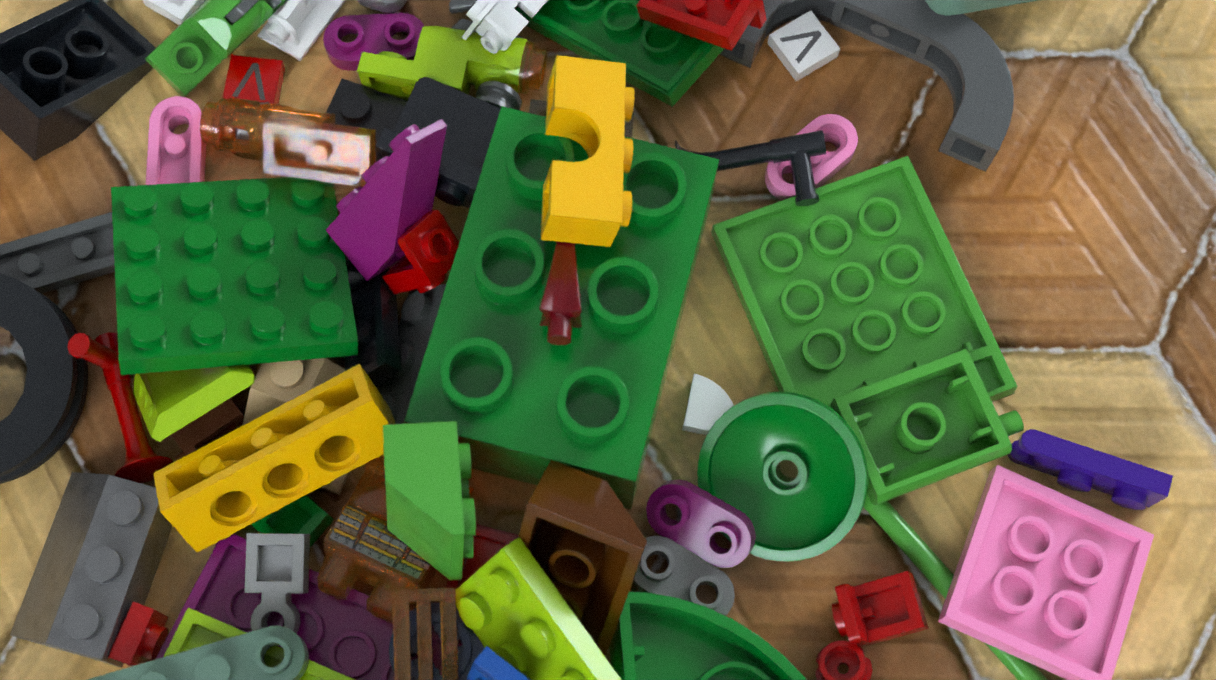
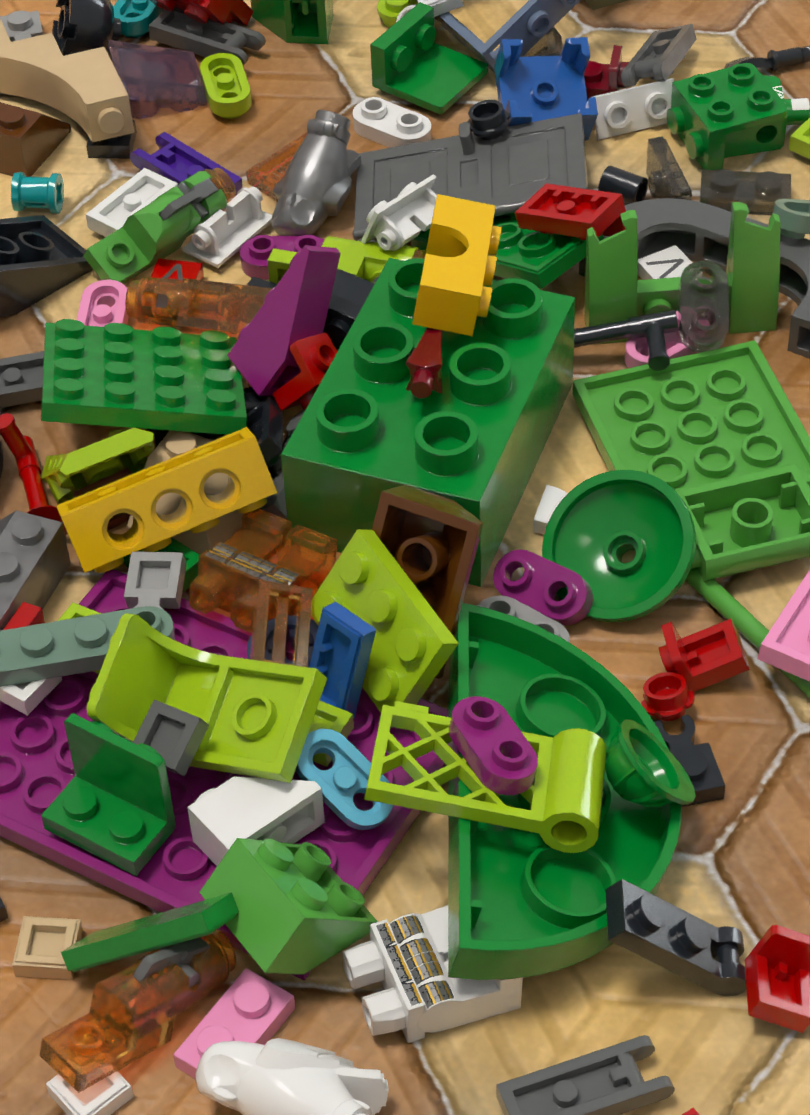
camera: 10 degrees right, 25 degrees down
bright green slope [383,421,476,580] -> none
none -> bright green wedge [584,202,781,344]
none -> clear smoke plate [678,261,729,353]

